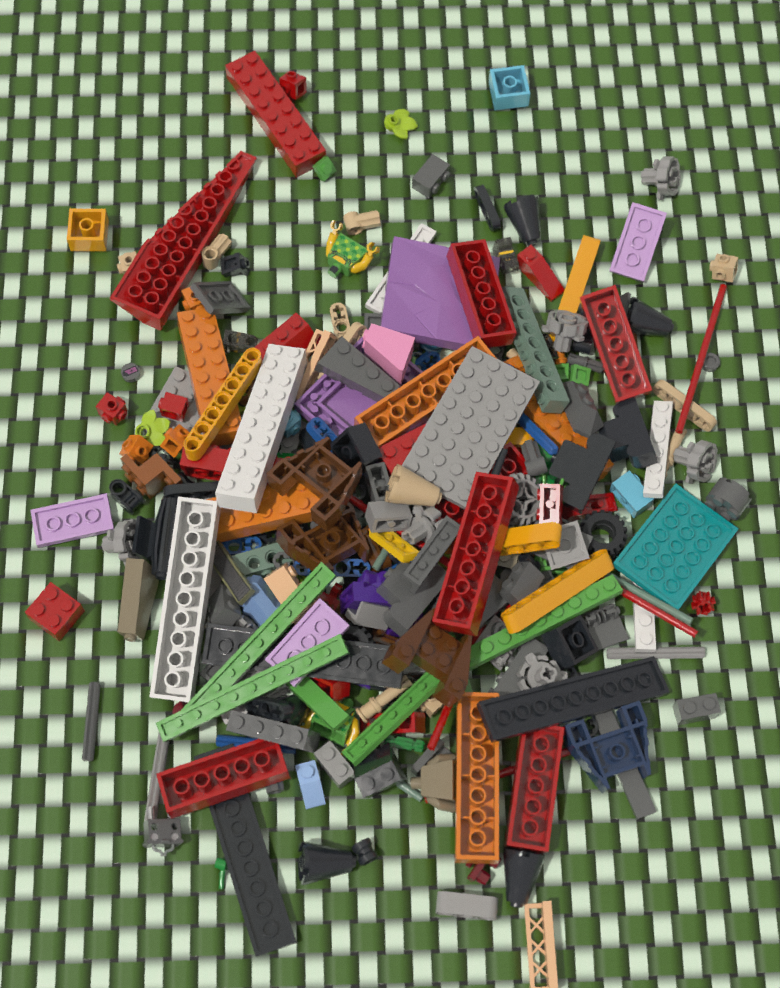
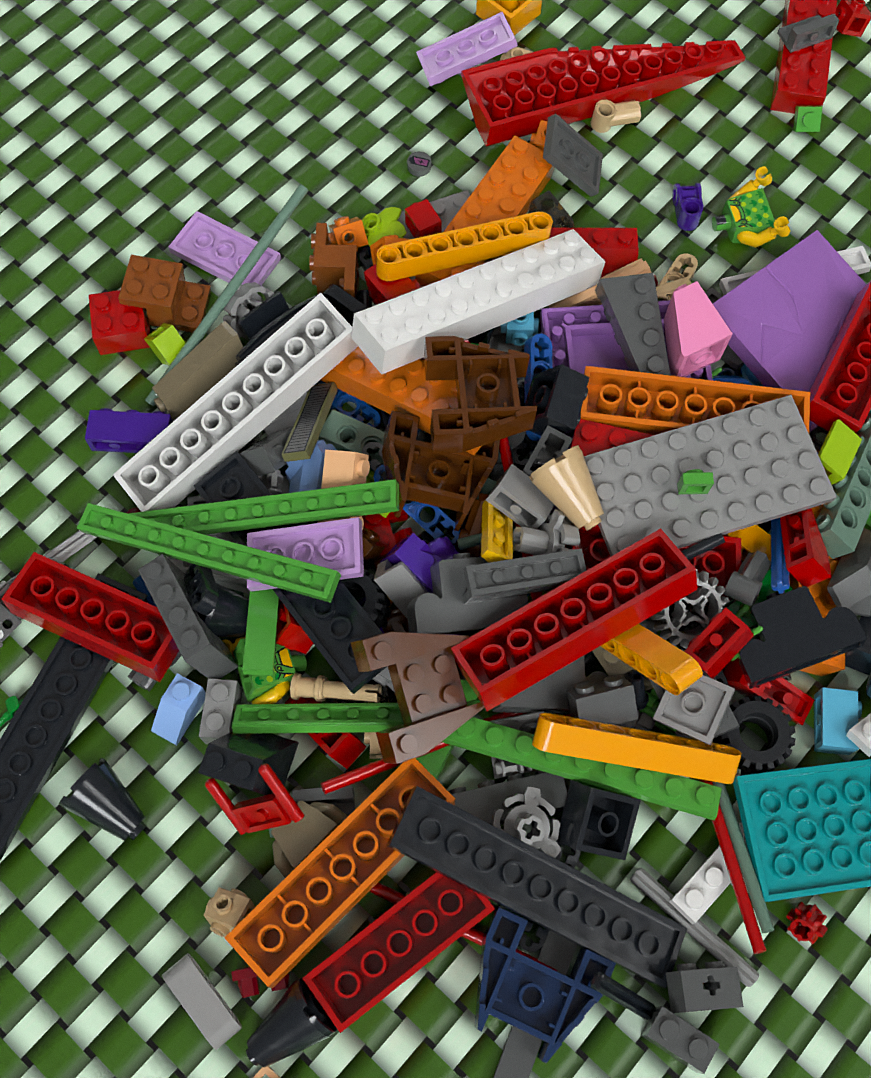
camera: 45 degrees right, 0 degrees up
dark grey axle [82,682,101,762] -> none
red brick [95,392,128,426] -> none
black piece [109,479,145,516] -> none
black bracket [220,252,250,277] -> none
tan piece [343,210,381,235] -> none
black wheel [351,838,379,867] -> none
green axle [384,735,424,752] -> none
dark grey hinge [581,603,629,650] -> none
none -> dark purple brick [85,408,173,453]
none -> dark orange bracket [118,254,211,333]
none -> lime brick [144,323,185,366]
none -> sand green piece [145,184,309,406]
none -> tan brick [204,887,255,937]
none -> red plate [205,763,305,835]
none -> lavender plate [416,12,518,86]
none -> black axle [590,971,656,1020]
none -> dark grey brick [666,961,744,1013]
none -> dark purple piece [672,183,704,231]
none -> bright green plate [677,469,714,494]
none -> dark grey panel [777,14,839,53]
none -> red slope [780,508,832,587]
none -> lime panel [818,419,862,485]

